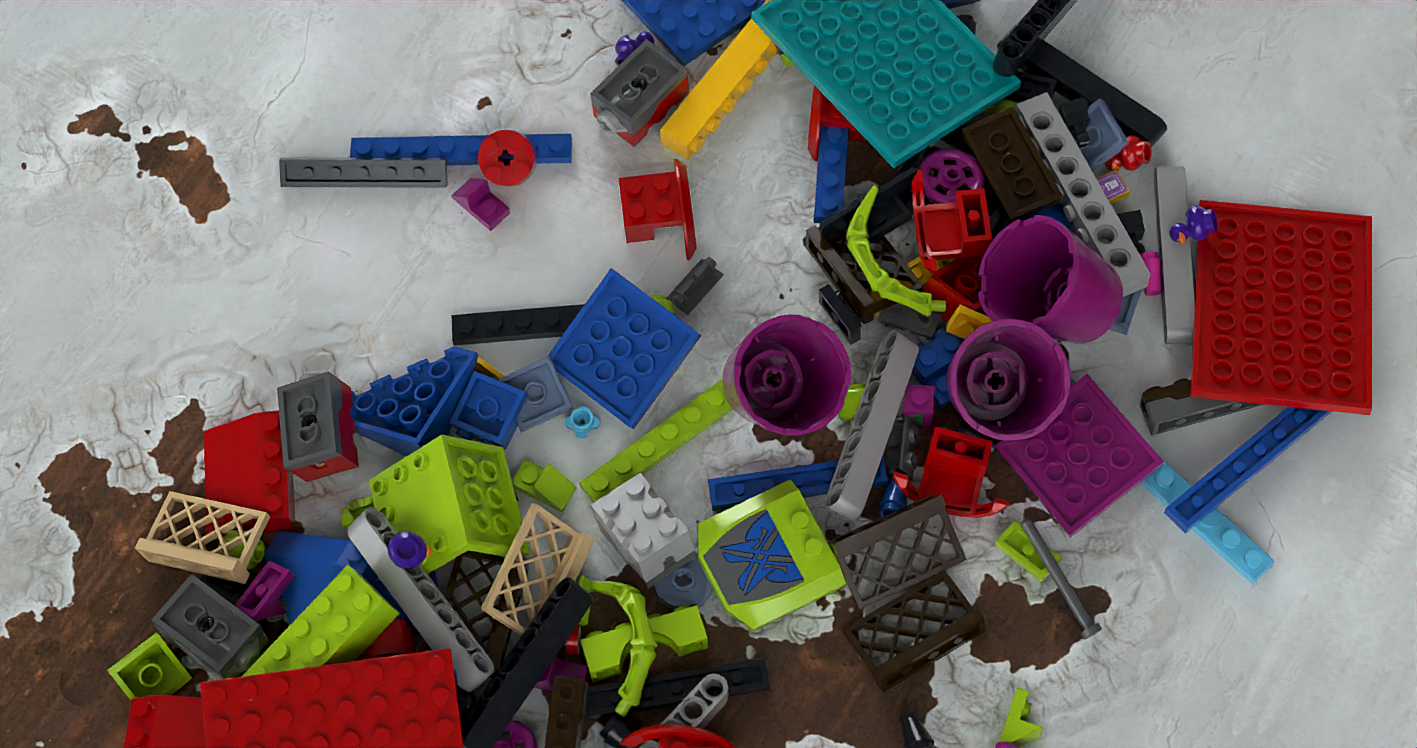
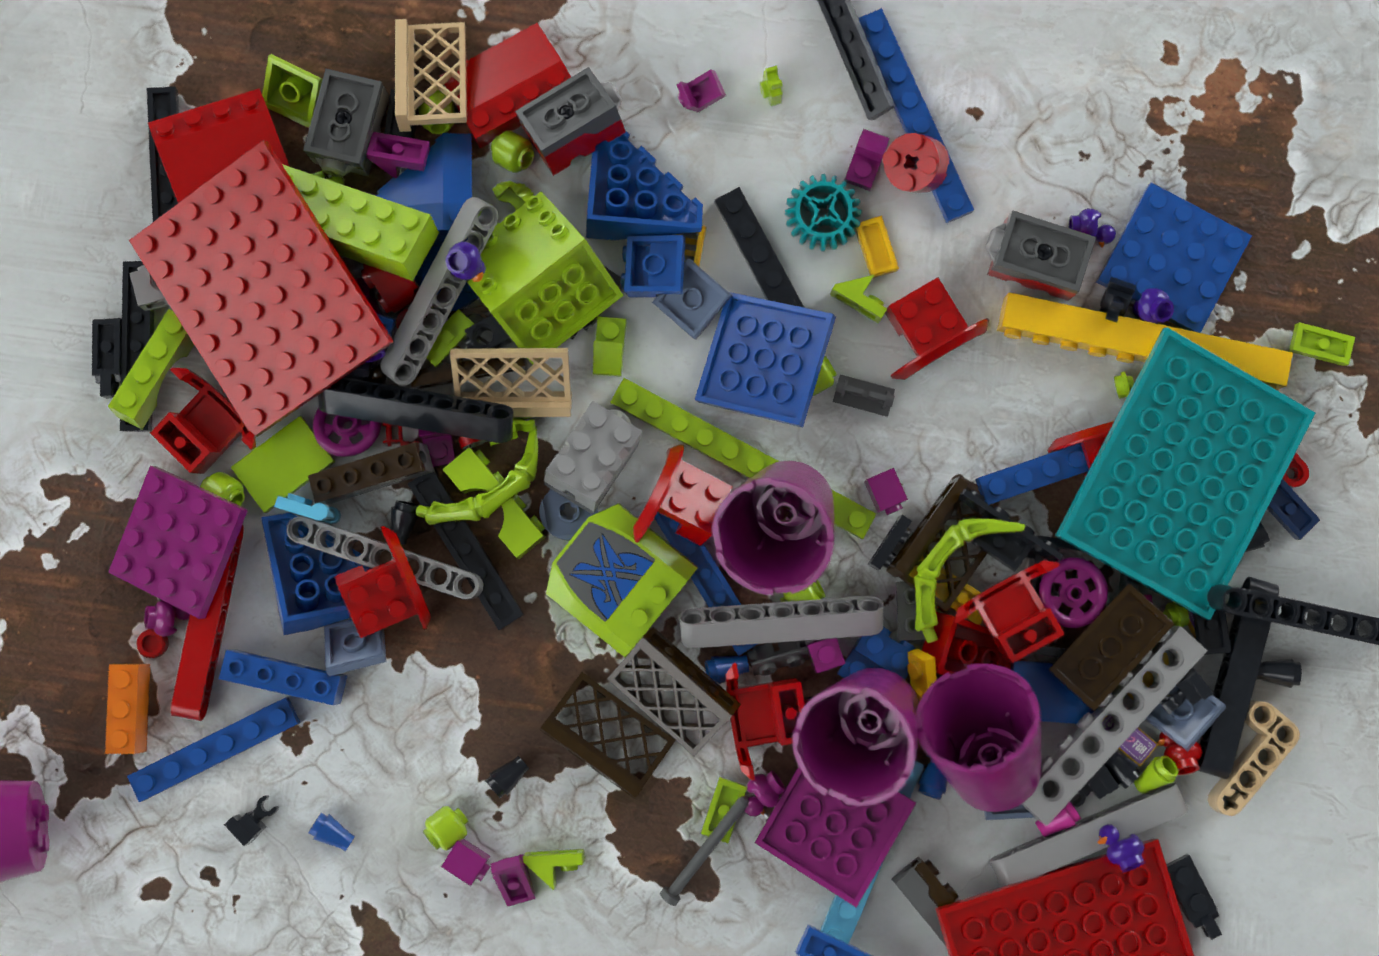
camera: 65 degrees right, 20 degrees up
medium azure plate [565,406,600,439] -> none
none -> red piece [381,423,420,447]
none -> lime piece [426,309,474,367]
none -> black brick [464,315,512,349]
none -> lime head [491,131,534,173]
none -> piece [633,444,733,546]
none -> magenta bracket [676,69,726,112]
none -> magenta animal [744,771,786,817]
none -> lime plate [759,65,783,106]
none -> teal gear [785,174,862,252]
none -> lime slope [830,275,887,324]
none -> yellow tile [855,215,899,278]
none -> magenta brick [864,468,908,515]
none -> blue cone [918,760,947,800]
none -> black piece [1099,277,1136,322]
none -> black cone [1104,750,1142,789]
none -> lime plate [1114,371,1134,399]
none -> dark purple animal [1132,288,1174,324]
none -> lime cone [1134,756,1178,794]
none -> black hinge [1166,854,1222,940]
none -> tan beam [1208,700,1300,816]
none -> black cone [1257,659,1302,688]

